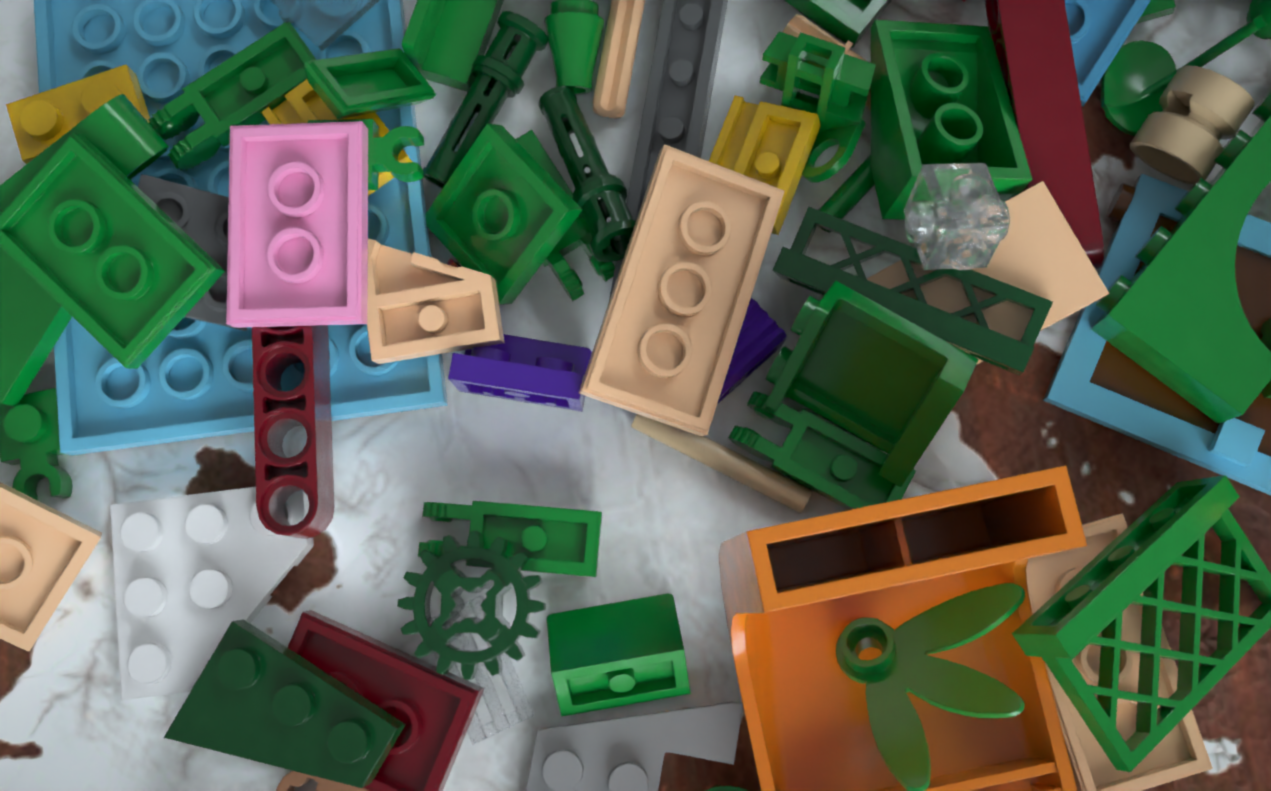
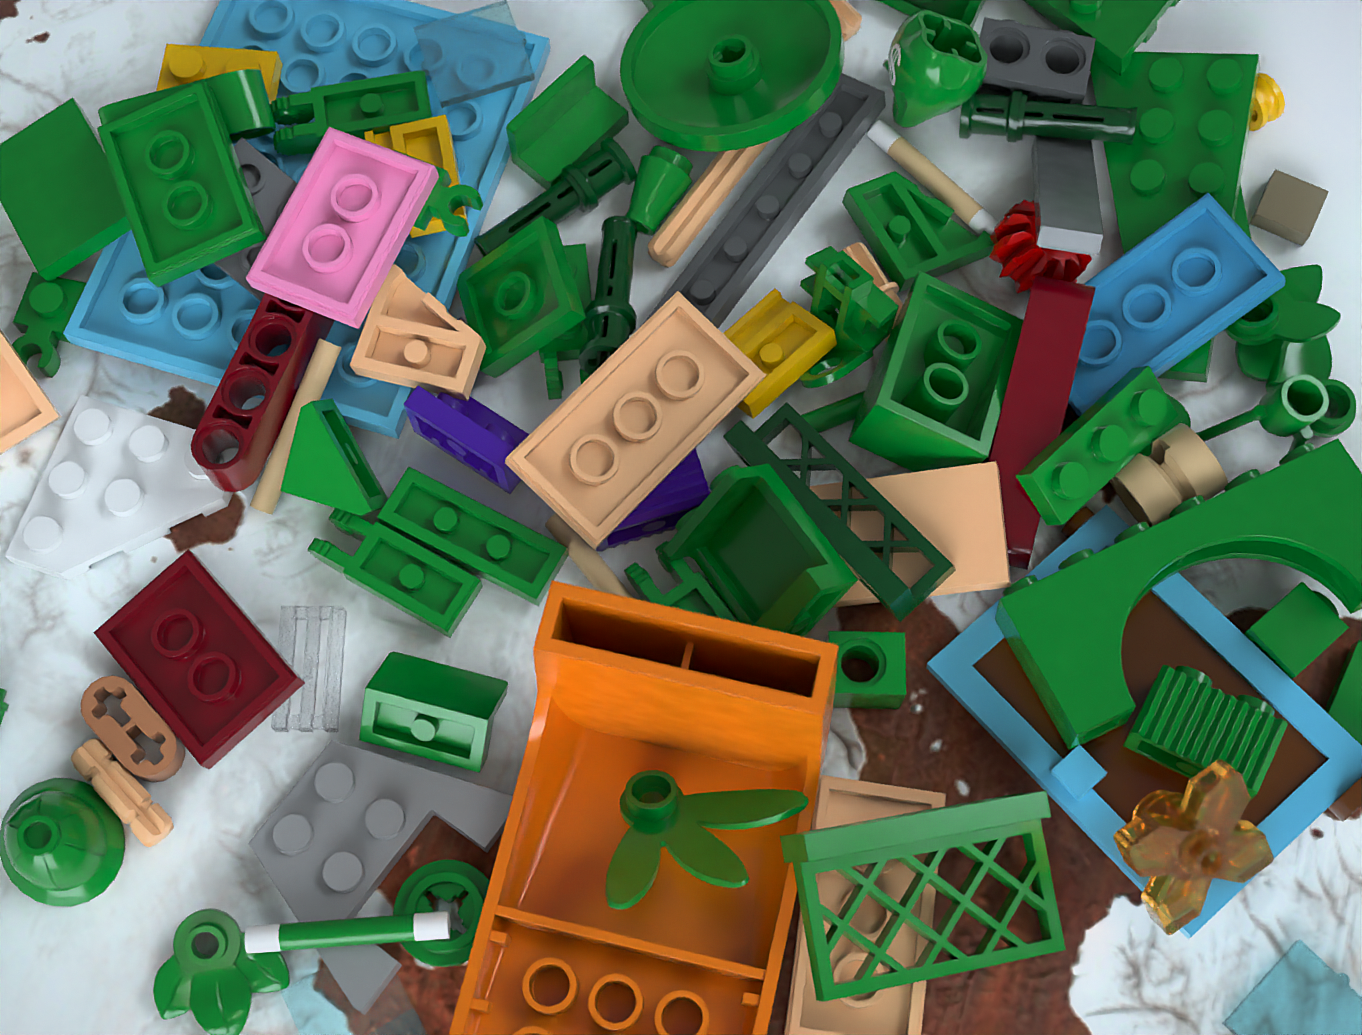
camera: 25 degrees right, 10 degrees down
dark green wing [163,619,406,788] -> none
green tile [304,48,436,120] -> none
dark green gear [397,531,546,680] -> none
clear brick [904,163,1010,270] -> none
none -> tan bar [250,338,342,514]
none -> green slope [280,398,388,516]
none -> green plate [377,466,569,607]
none -> green brick [825,631,906,709]
none -> green plate [1015,366,1179,526]

